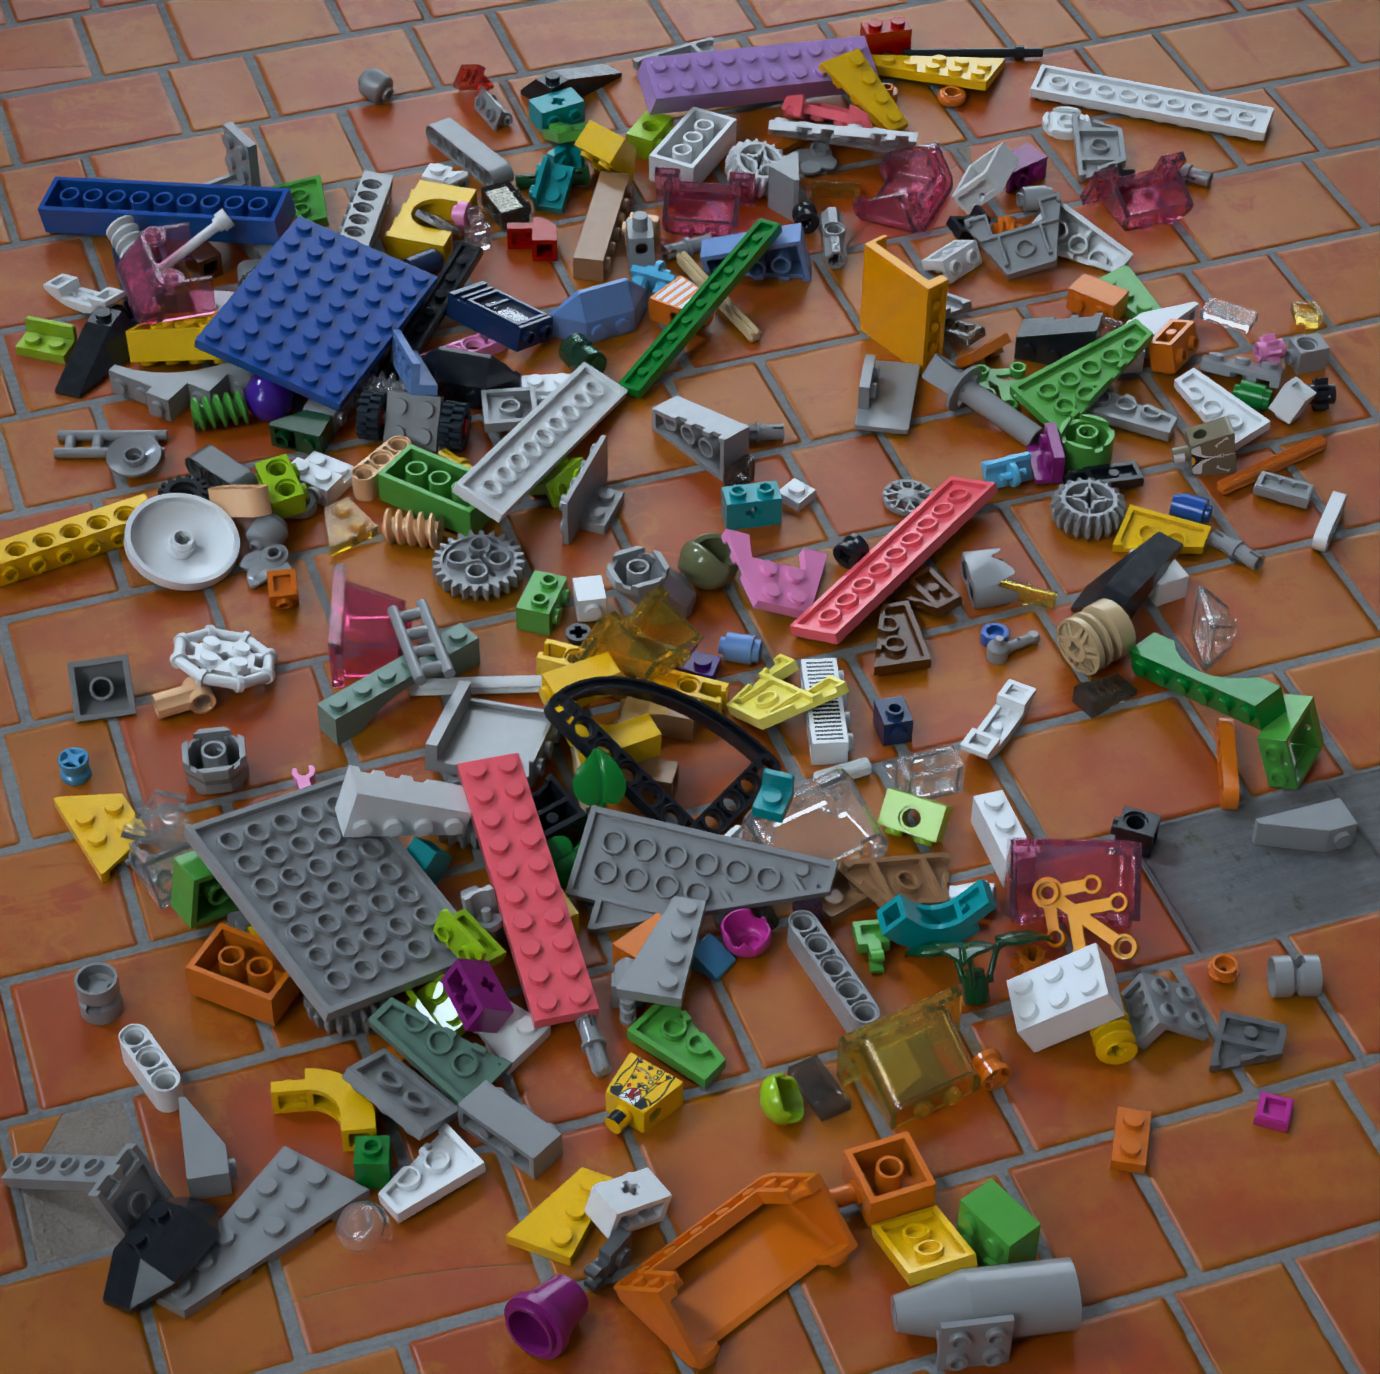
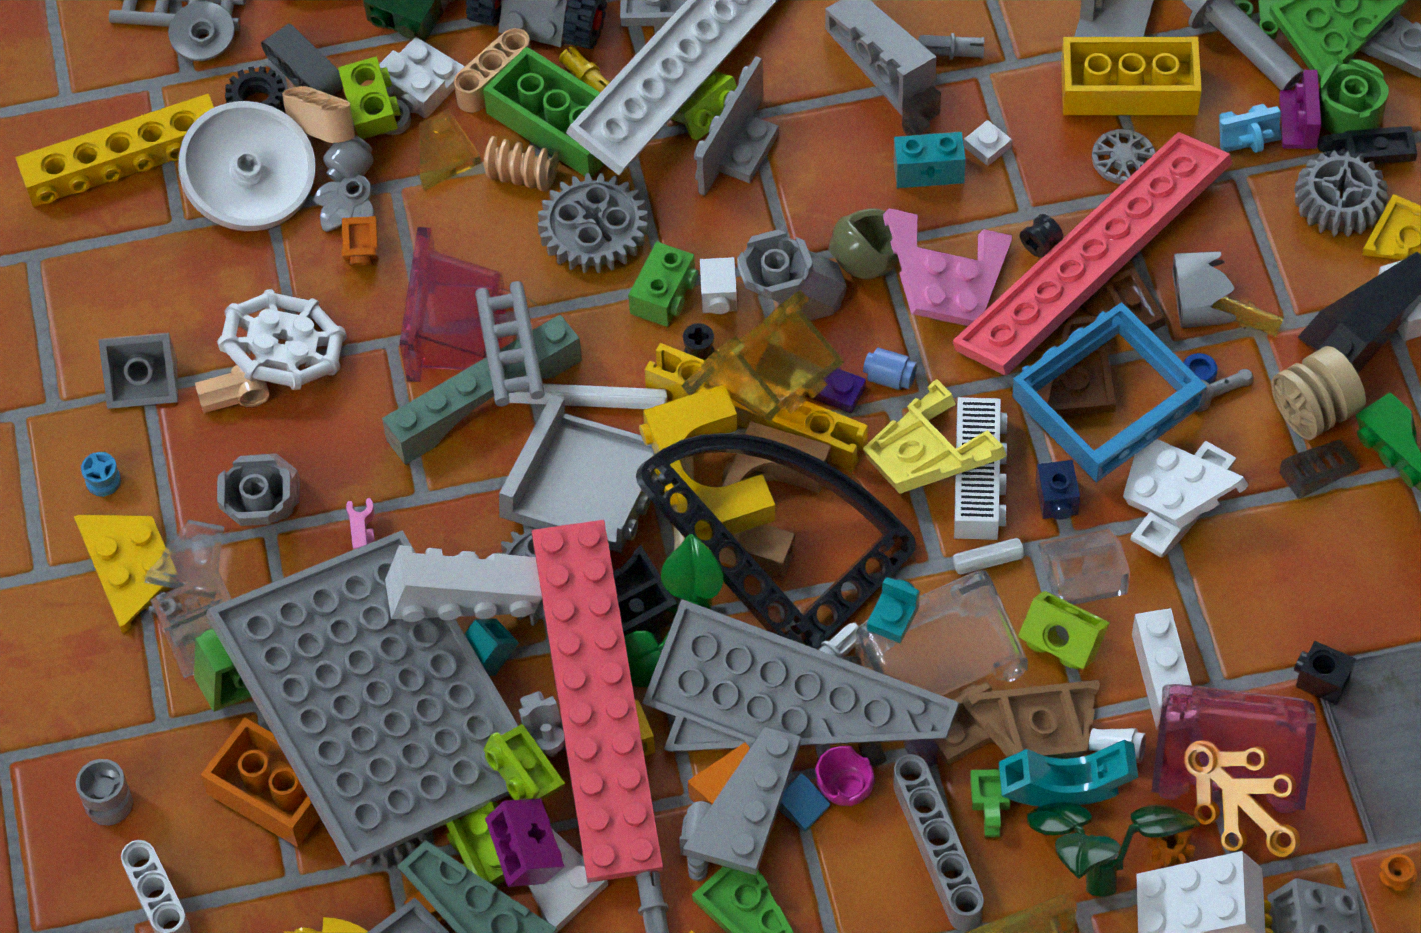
camera: 10 degrees right, 15 degrees up
none -> dark azure window [1012,302,1207,483]
none -> yellow brick [1061,37,1202,115]
none -> white wing [1123,439,1248,528]

